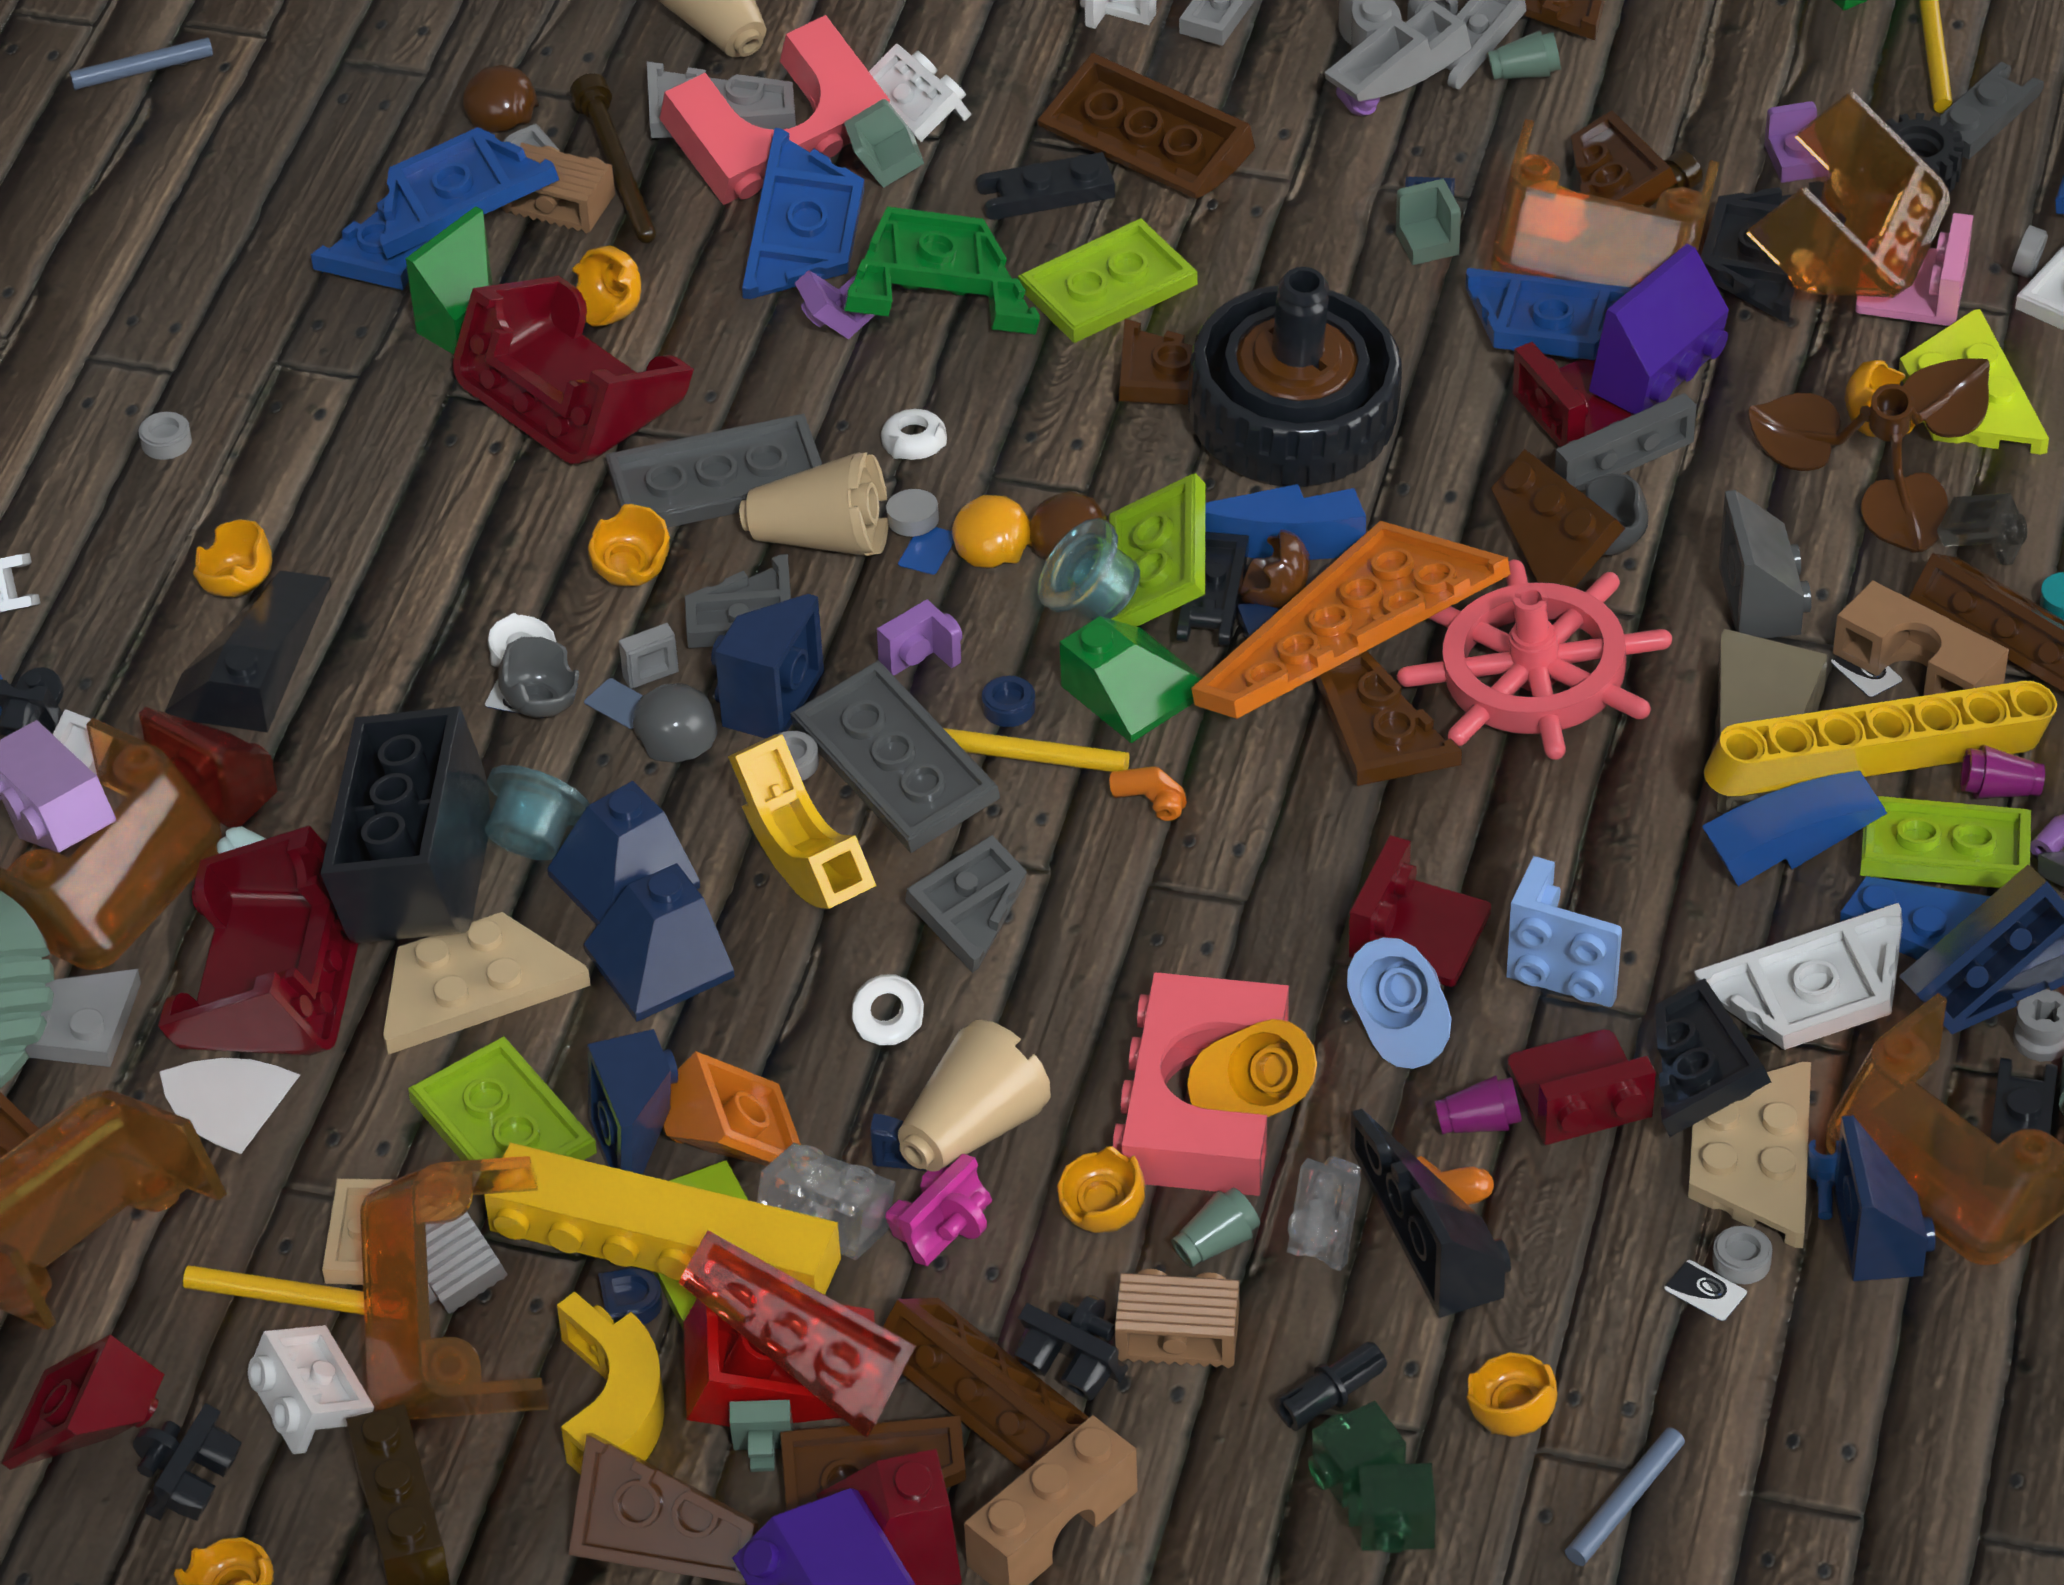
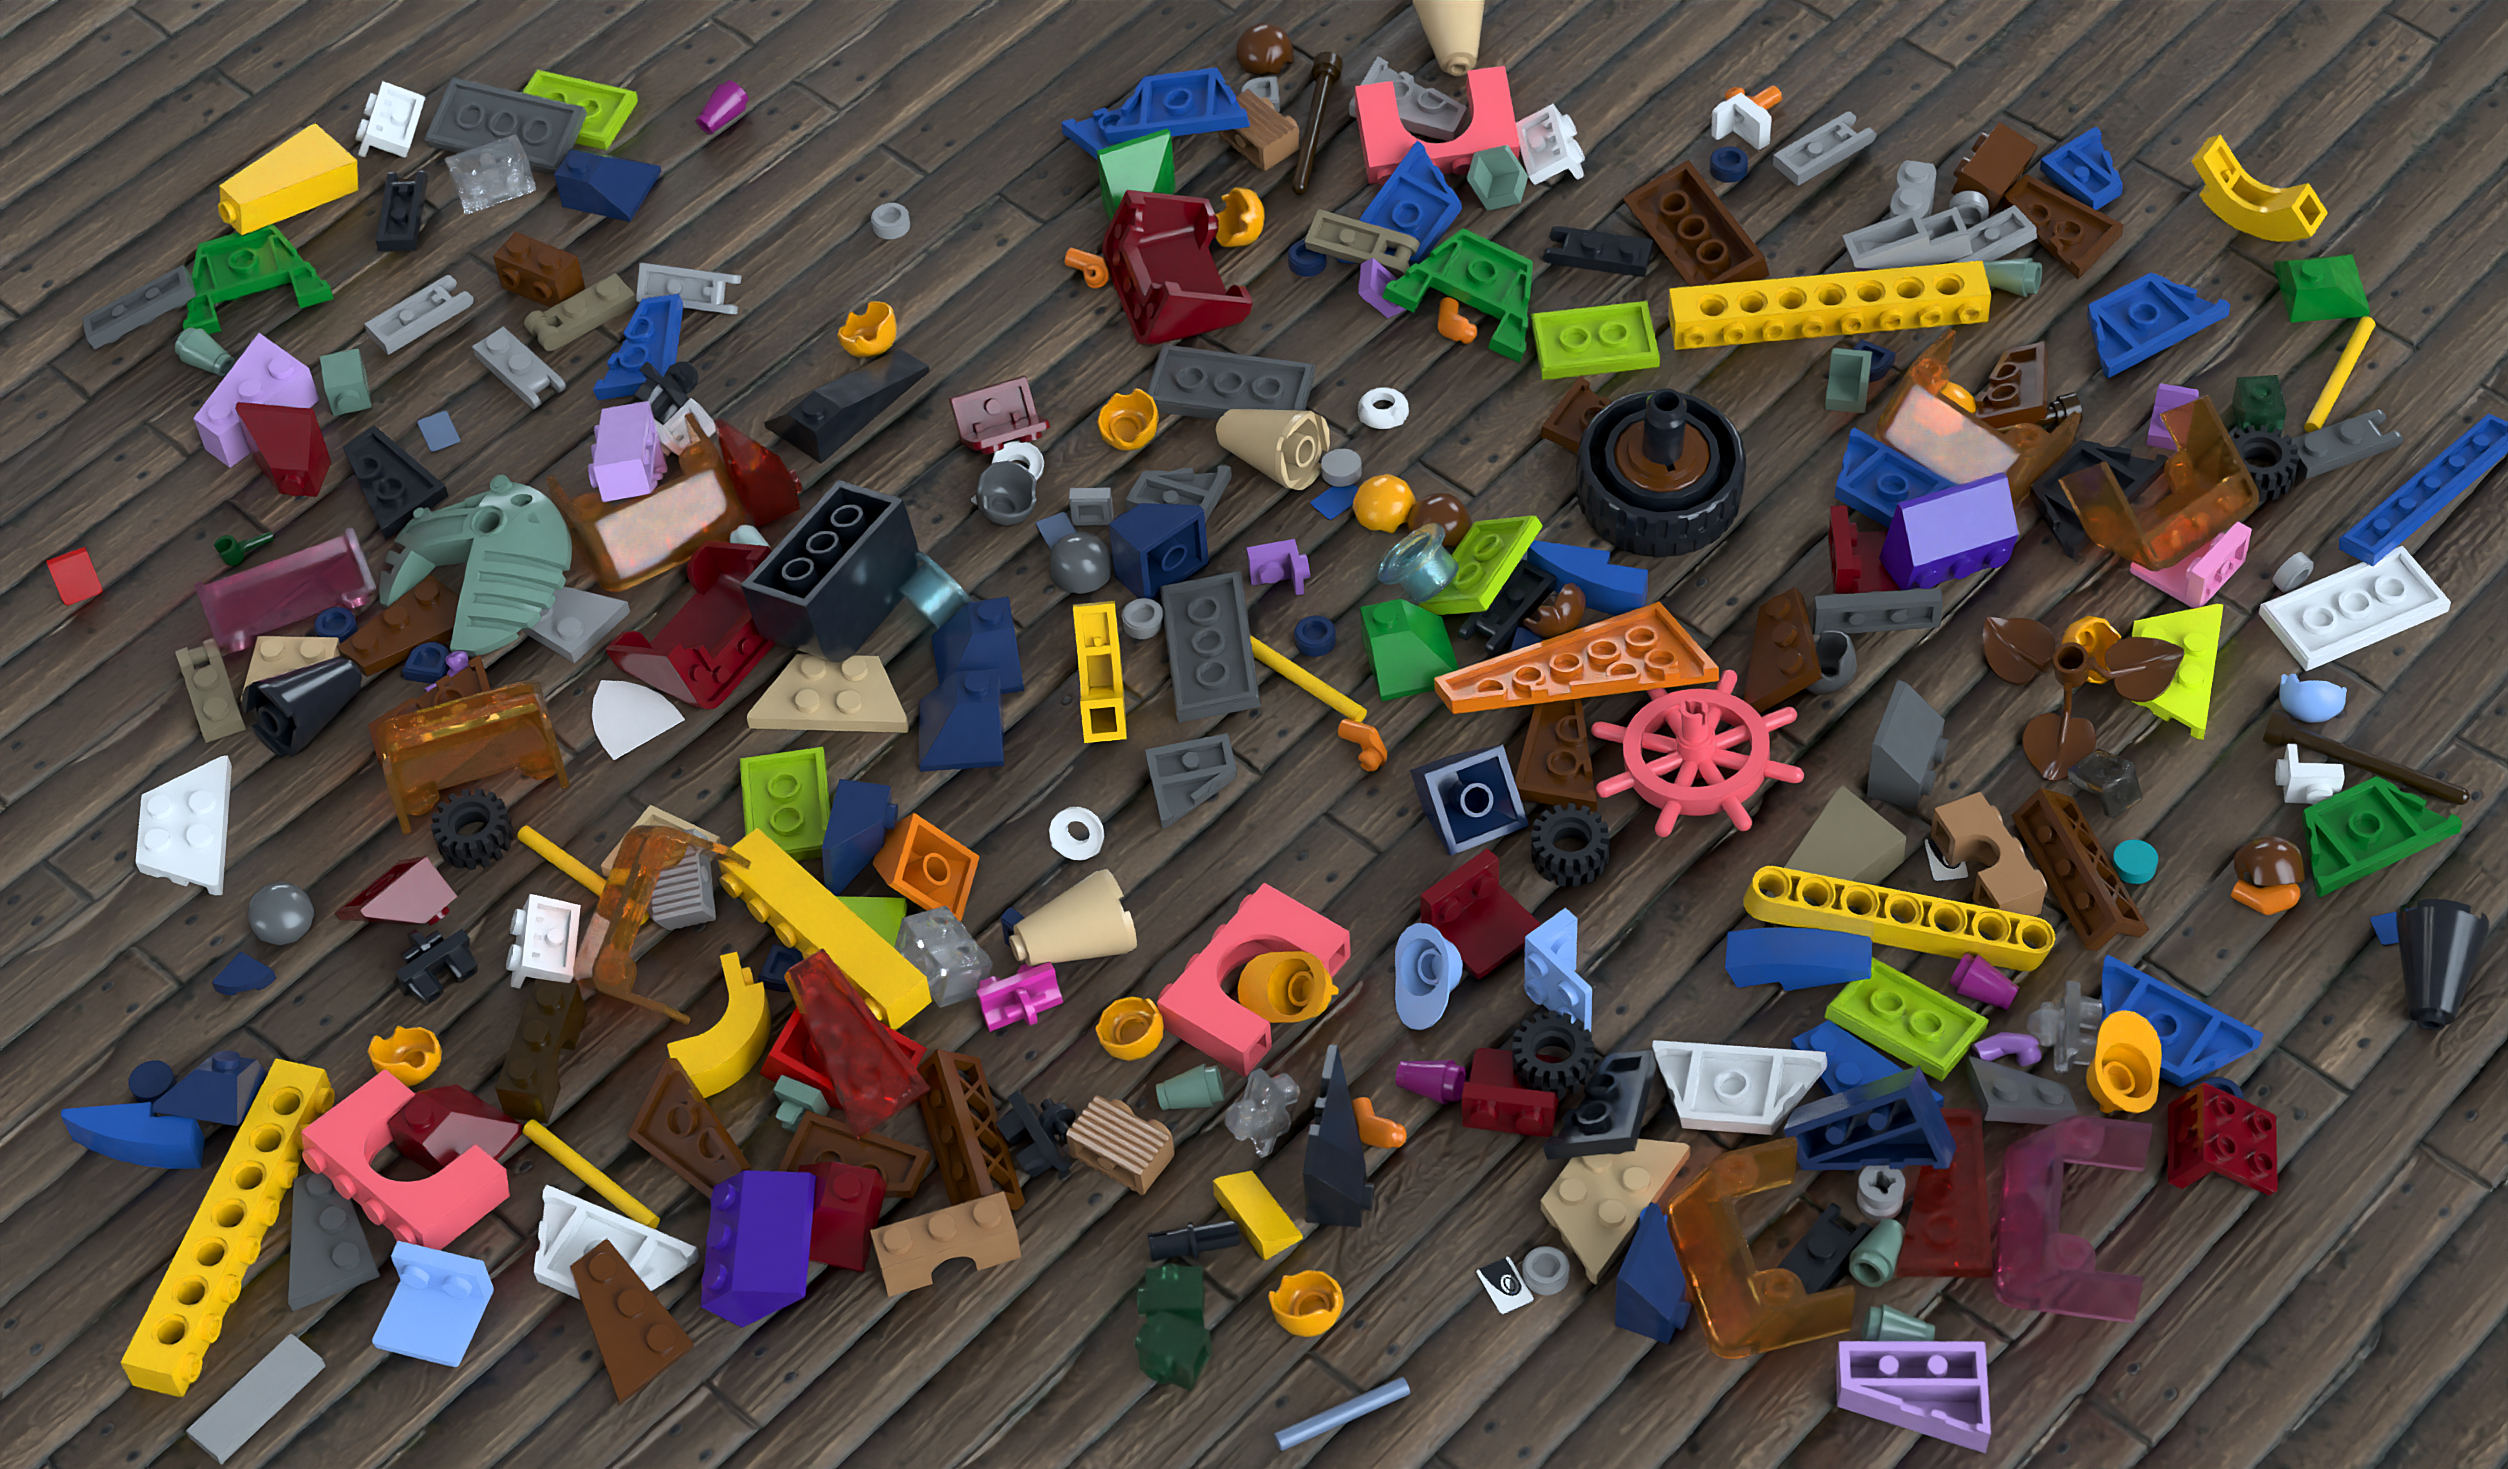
camera: 30 degrees right, 5 degrees up
none -> black tyre [431,788,514,870]
none -> bracket [948,375,1050,454]
none -> orange arm [1065,248,1109,289]
none -> yellow slope [1212,1171,1303,1261]
none -> dark blue tile [1288,240,1327,277]
none -> dark tan plate [1304,209,1420,278]
none -> dark blue slope [1410,744,1529,855]
none -> orange arm [1437,297,1477,344]
none -> black tyre [1512,1011,1594,1099]
none -> black tyre [1531,803,1610,887]
none -> yellow brick [1668,260,1991,350]
none -> dark blue tile [1710,146,1748,183]
none -> blue wing [2087,273,2230,379]
none -> clear green brick [2232,375,2287,438]

